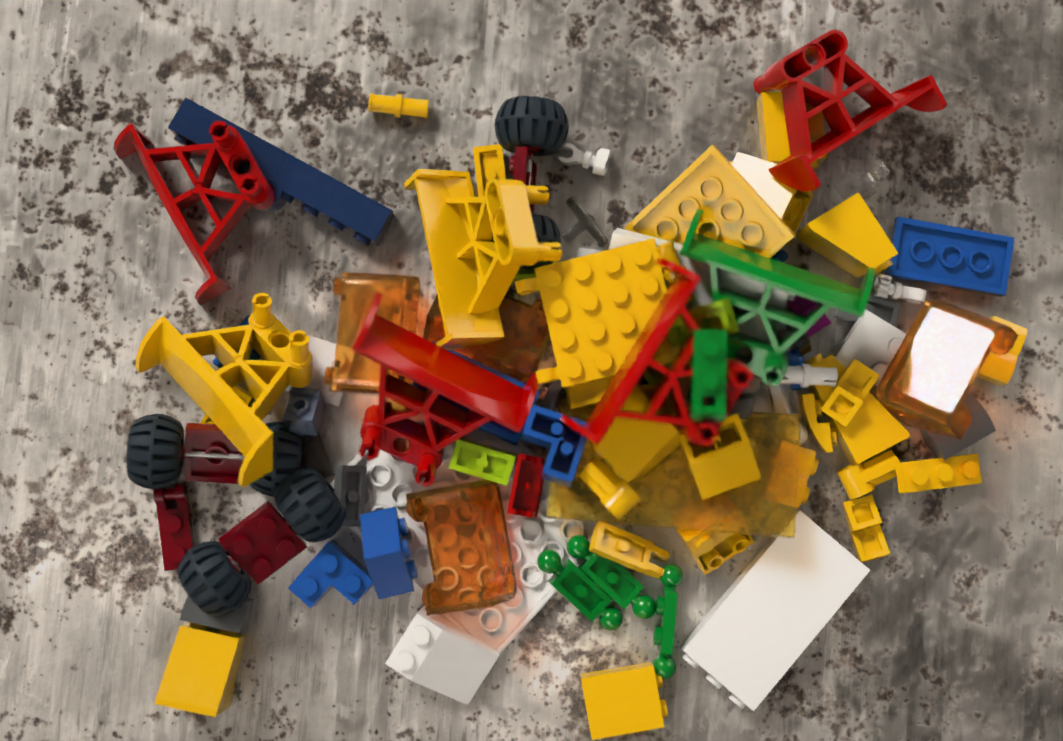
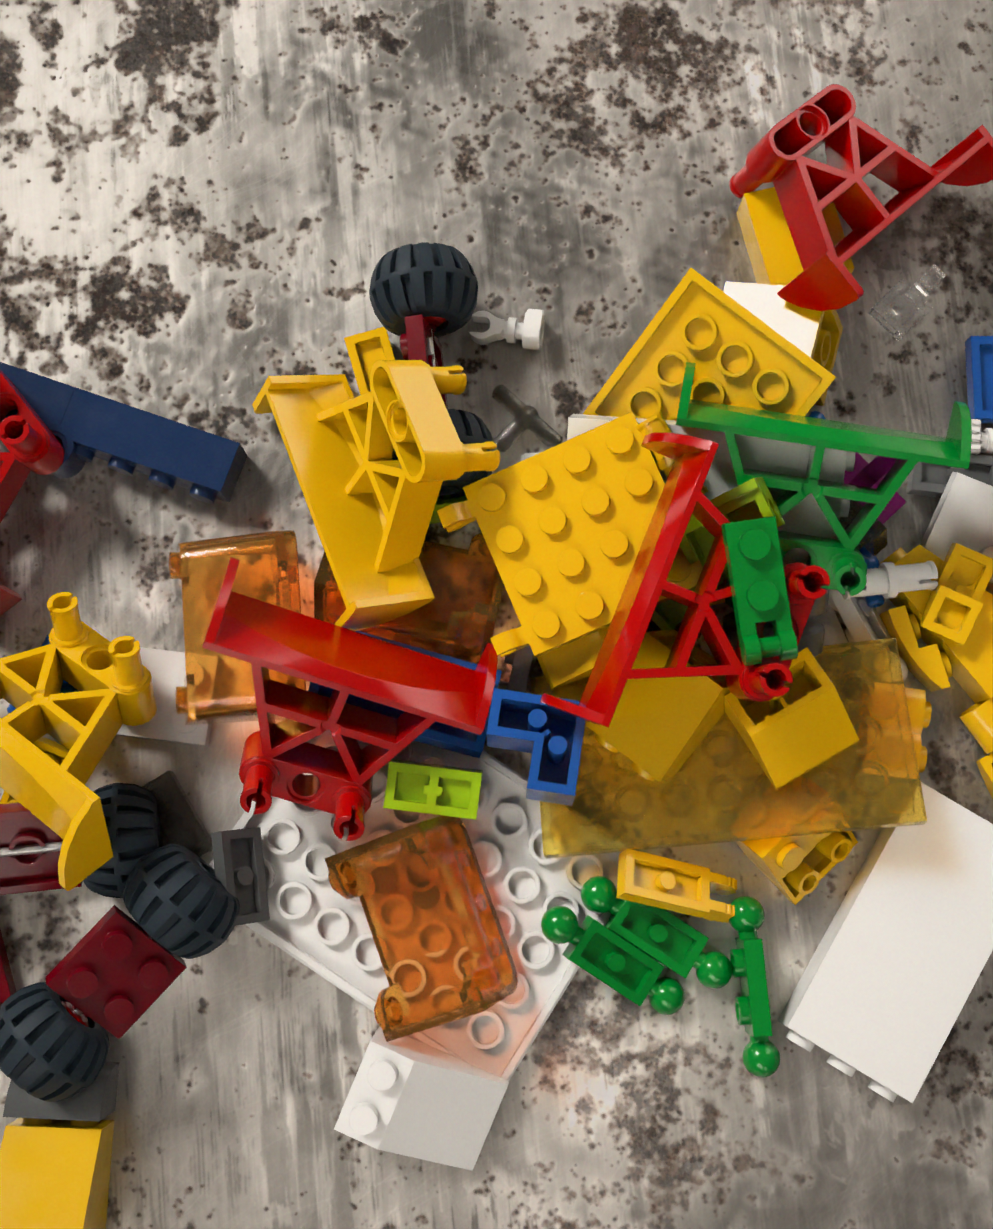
camera: 10 degrees left, 5 degrees down
sand blue brick [283,387,326,436] -> none
blue brick [288,540,373,608] -> none
blue brick [360,506,418,599] -> none
yellow pin [368,93,429,118] -> none
red hinge [507,453,547,518] -> none
yellow piece [579,458,641,521] -> none
yellow brick [580,662,668,740] -> none
yellow slope [795,192,899,279] -> none

